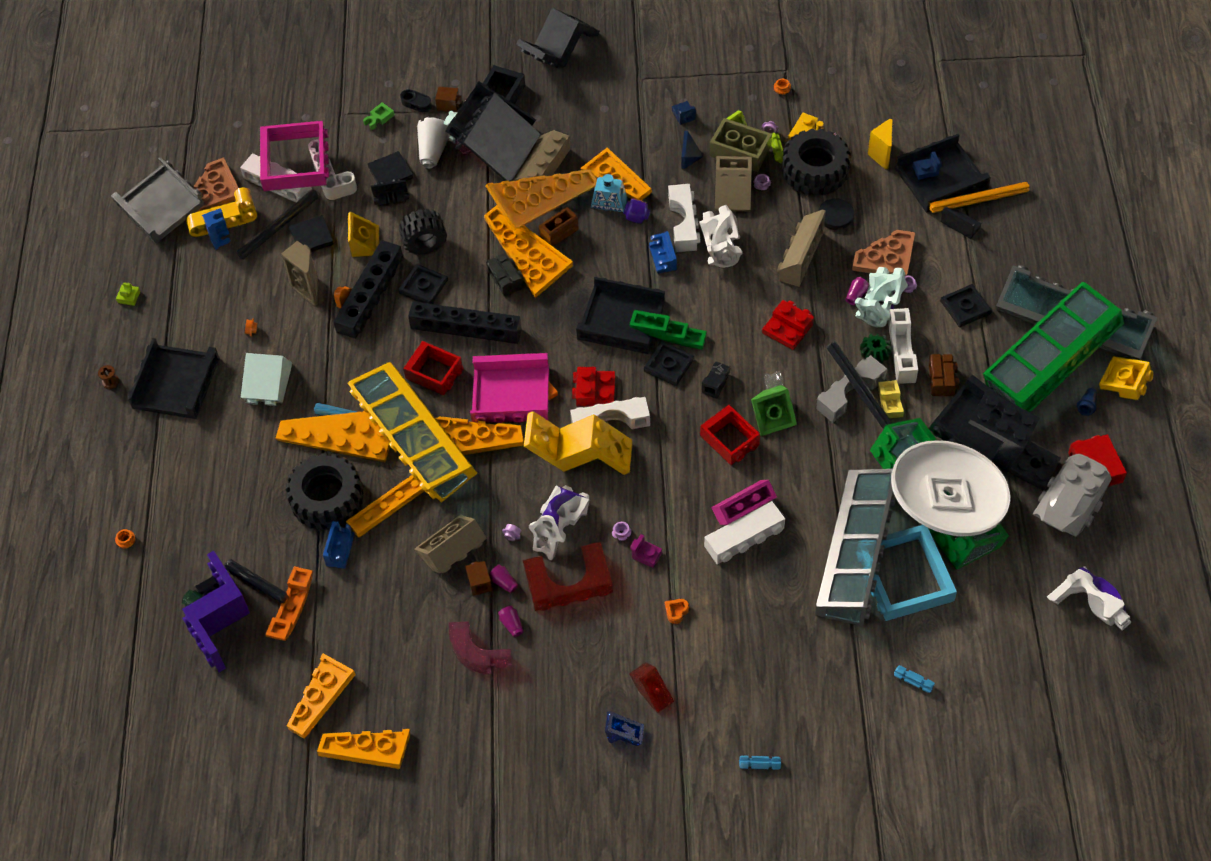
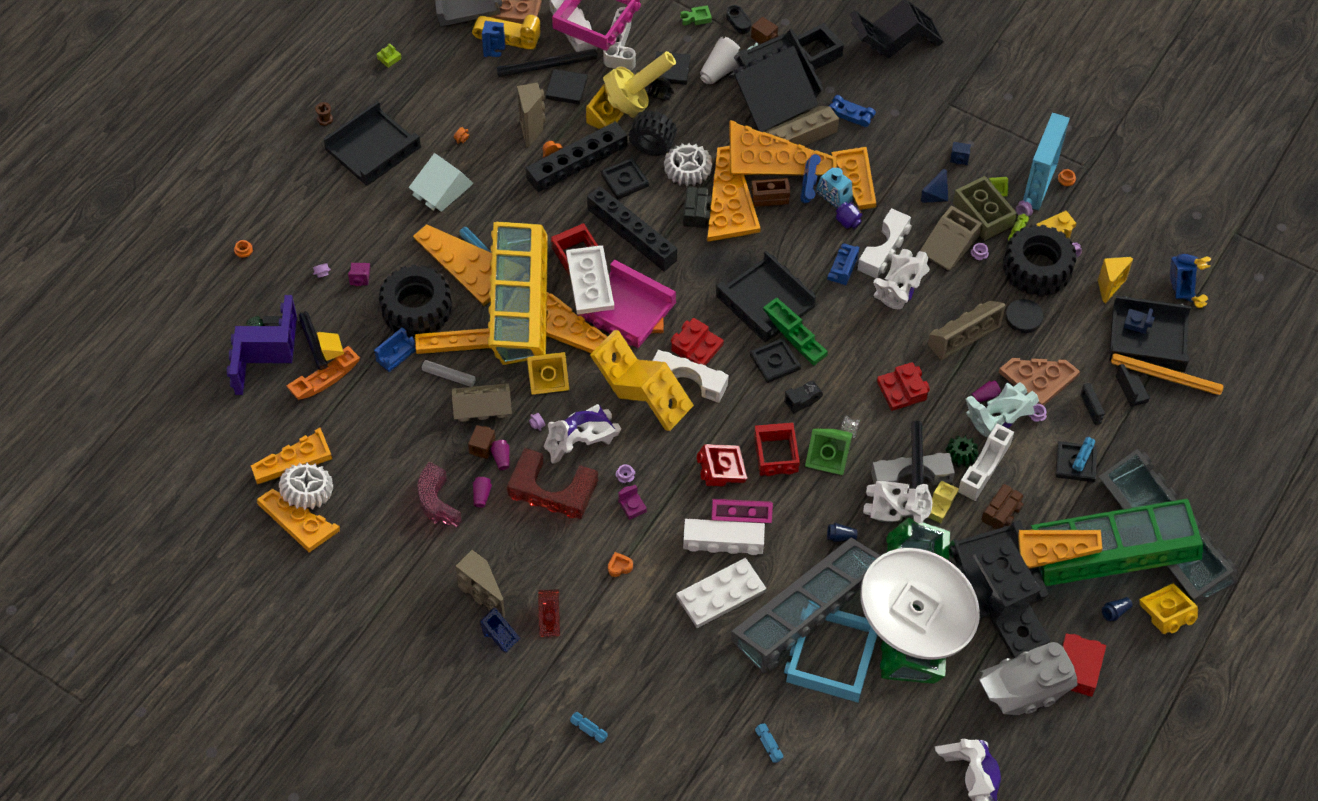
camera: 30 degrees right, 0 degrees up
none -> white gear [279,462,333,510]
none -> lavender plate [313,263,331,277]
none -> yellow slope [317,332,344,361]
none -> magenta bracket [348,263,370,286]
none -> light grey axle [422,360,476,387]
none -> dark tan slope [456,550,505,620]
none -> yellow slope [527,352,569,395]
none -> white plate [566,245,614,314]
none -> light yellow piece [603,51,676,118]
none -> white gear [664,143,712,186]
none -> white plate [676,558,767,628]
none -> red plate [696,444,748,486]
none -> blue plate [800,154,821,203]
none -> dark blue cone [827,523,857,542]
none -> blue plate [829,95,876,127]
none -> white hips [863,481,932,524]
none -> light orange wing [1018,530,1103,569]
none -> medium azure window [1023,113,1070,210]
none -> dark azure axle [1072,437,1095,472]
none -> black tile [1080,382,1105,425]
none -> blue torso [1170,254,1211,308]

